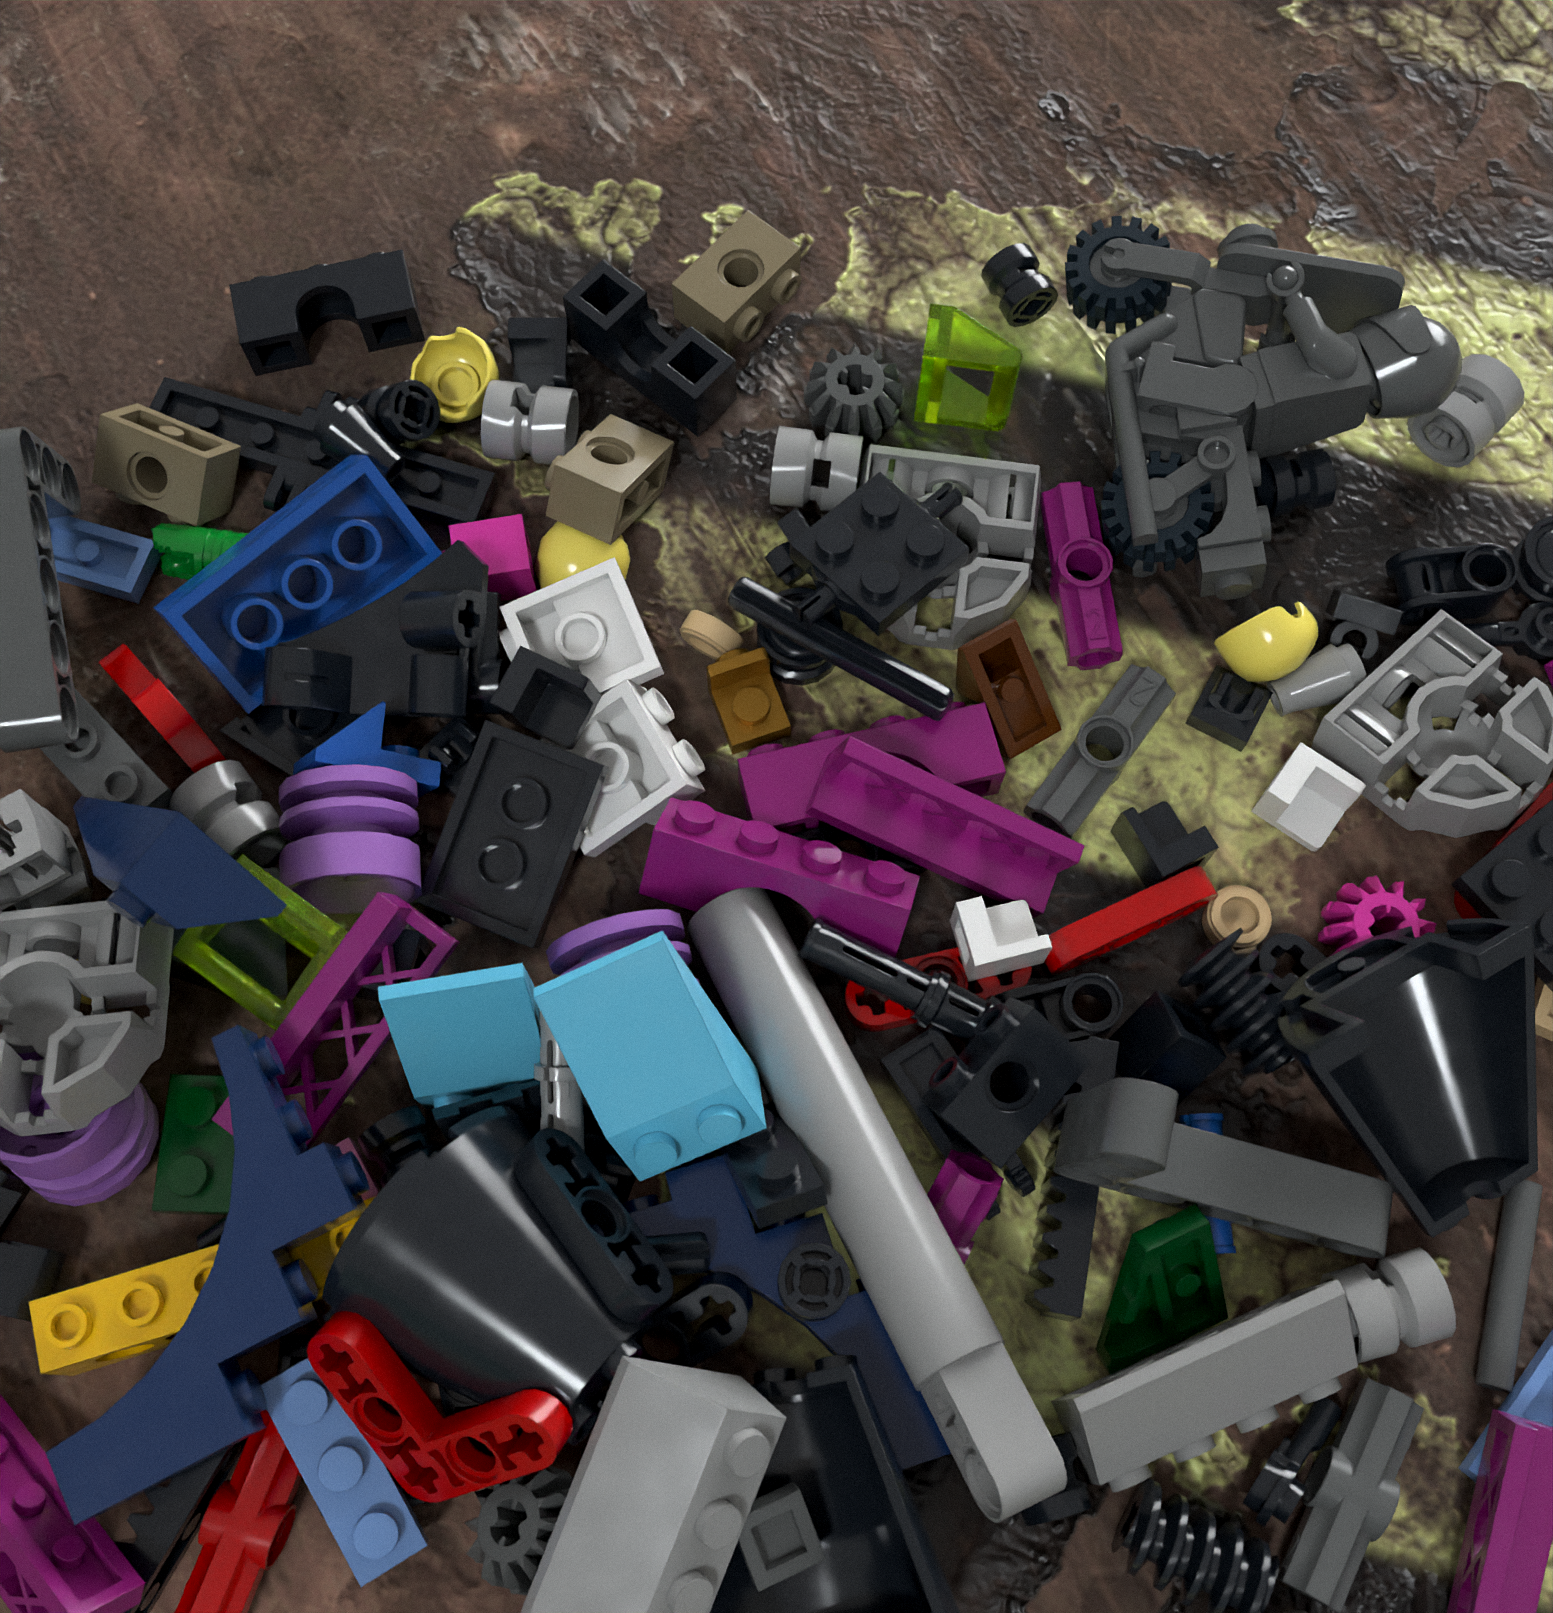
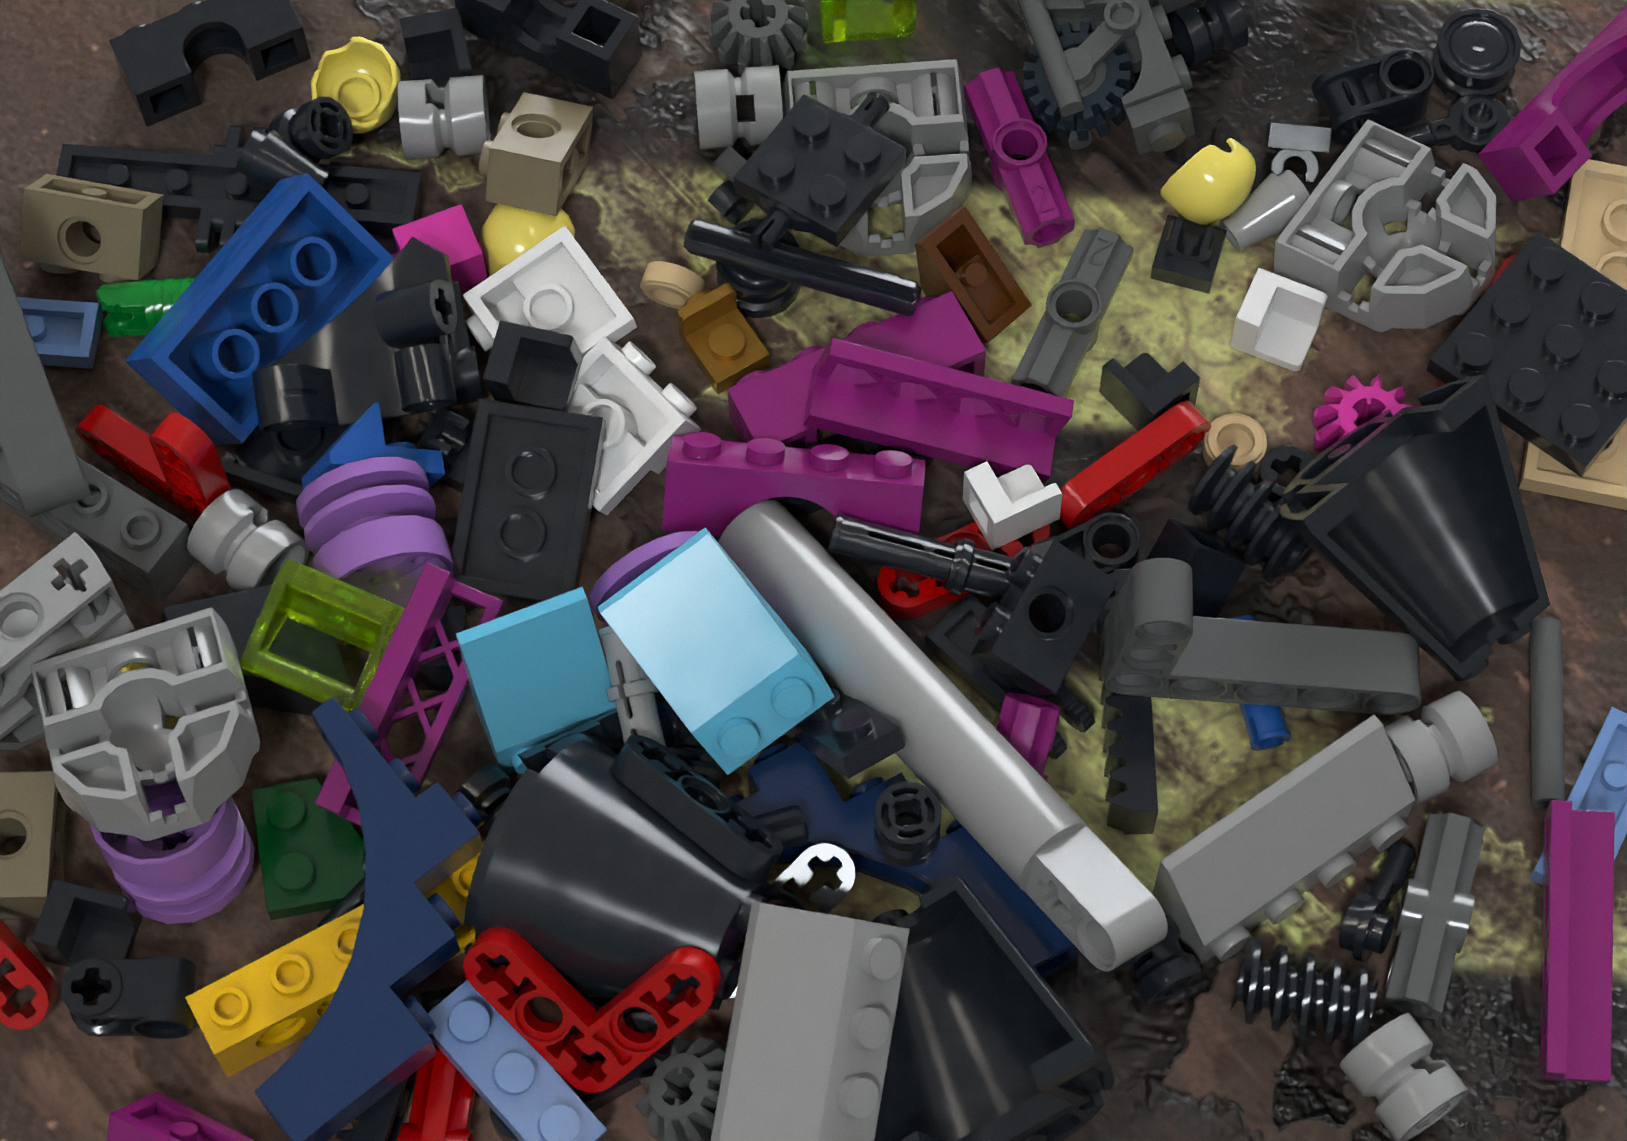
camera: 10 degrees left, 5 degrees down
dark blue wedge [73,796,287,929] -> none
dark grey plate [738,1481,826,1592] -> none
dark green wing [1096,1205,1229,1375] -> none

